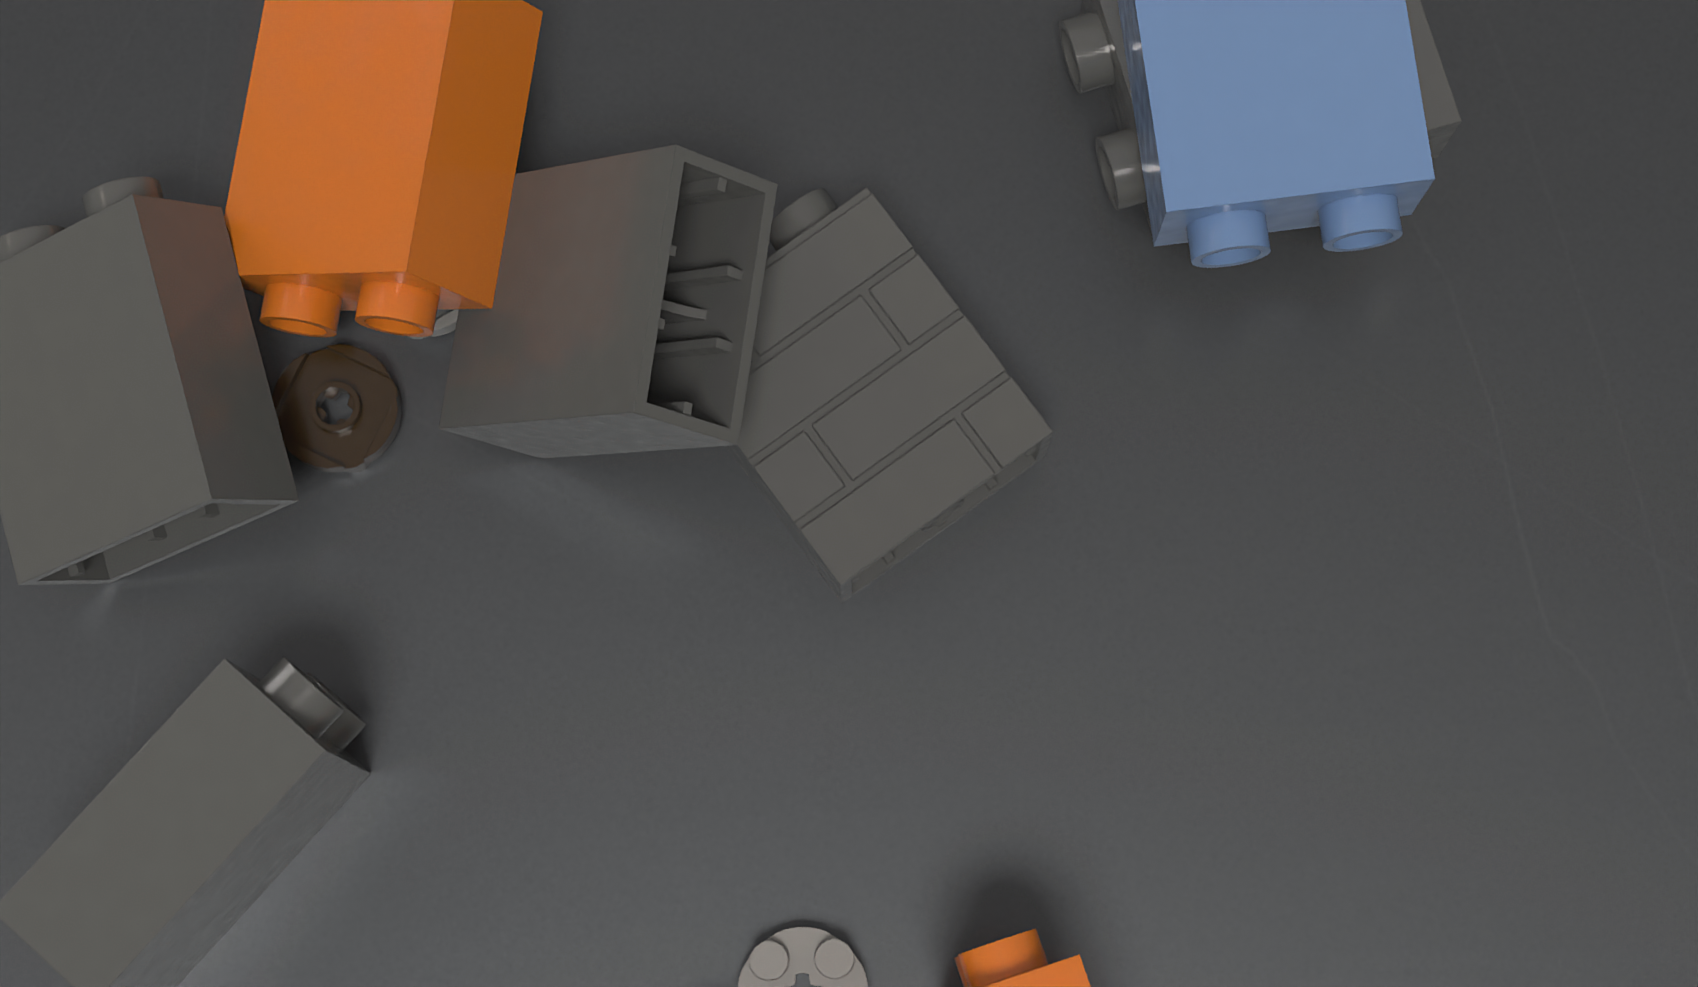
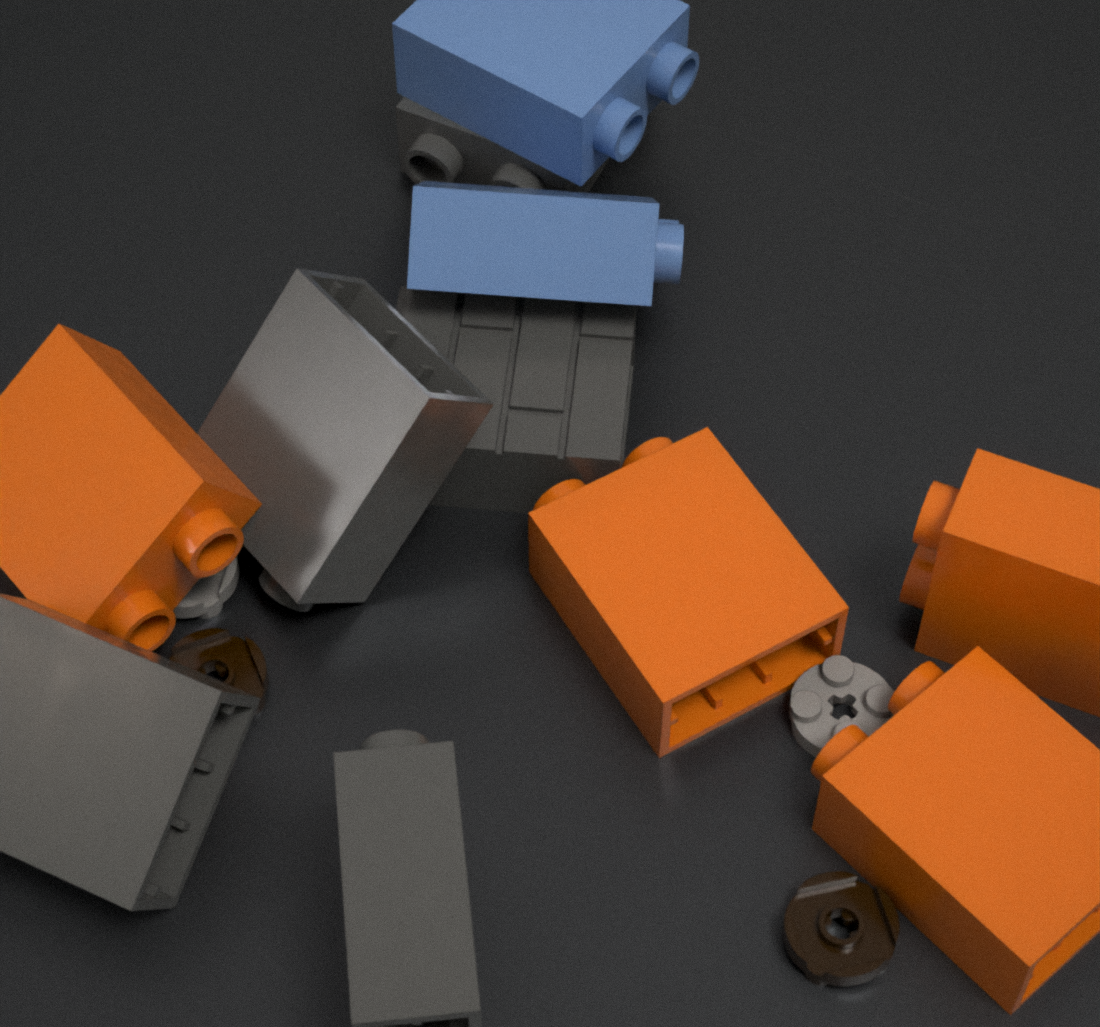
camera: 50 degrees left, 25 degrees down
none -> medium blue brick [407,181,684,307]
none -> orange brick [528,427,849,758]

